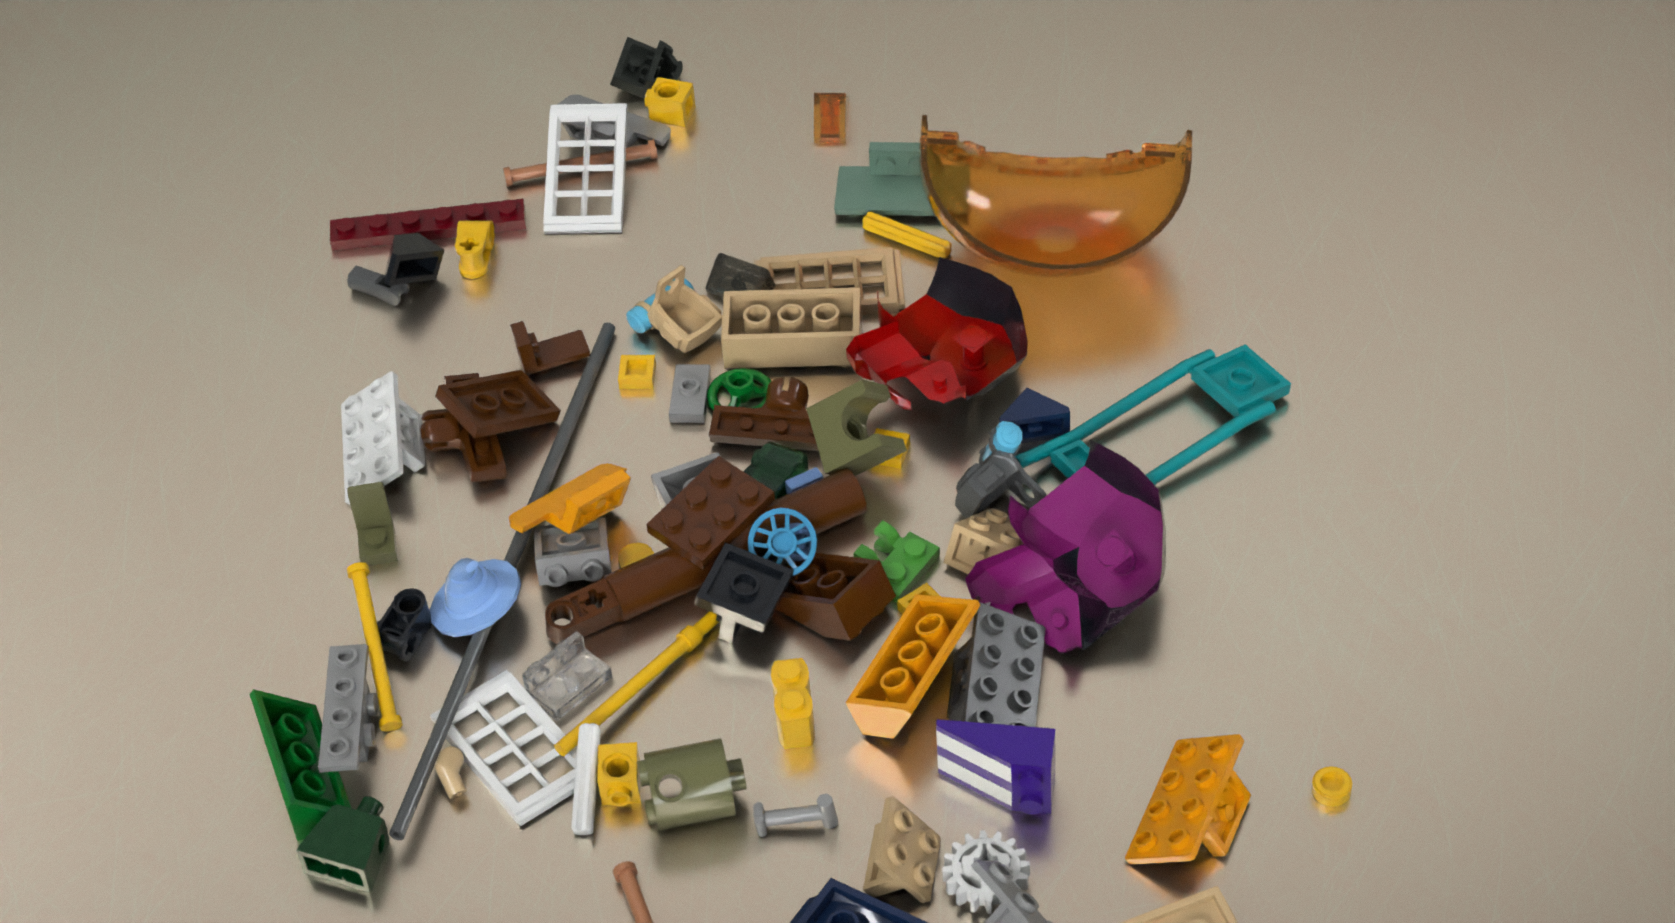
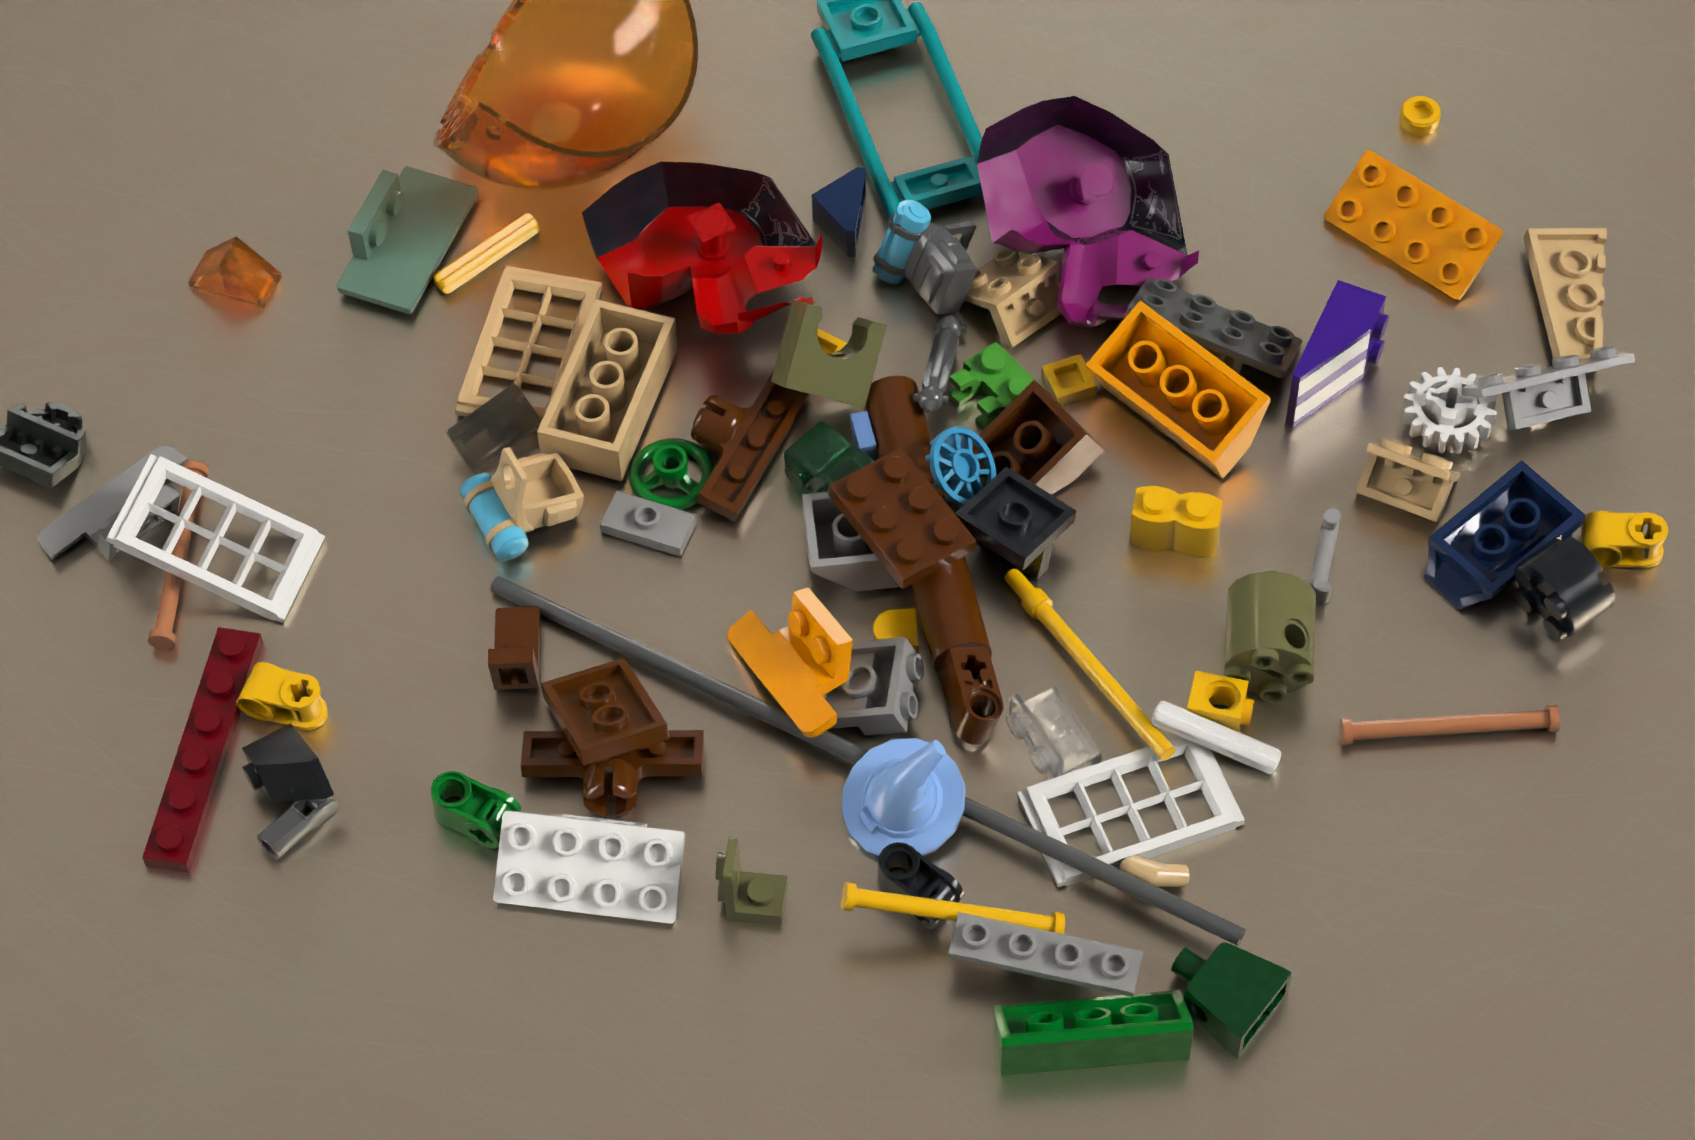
camera: 75 degrees left, 10 degrees up
yellow tile [618,355,656,389] -> none
yellow brick [644,77,696,127] -> none
none -> green piece [431,771,522,849]
none -> dark grey wheel [913,314,967,414]

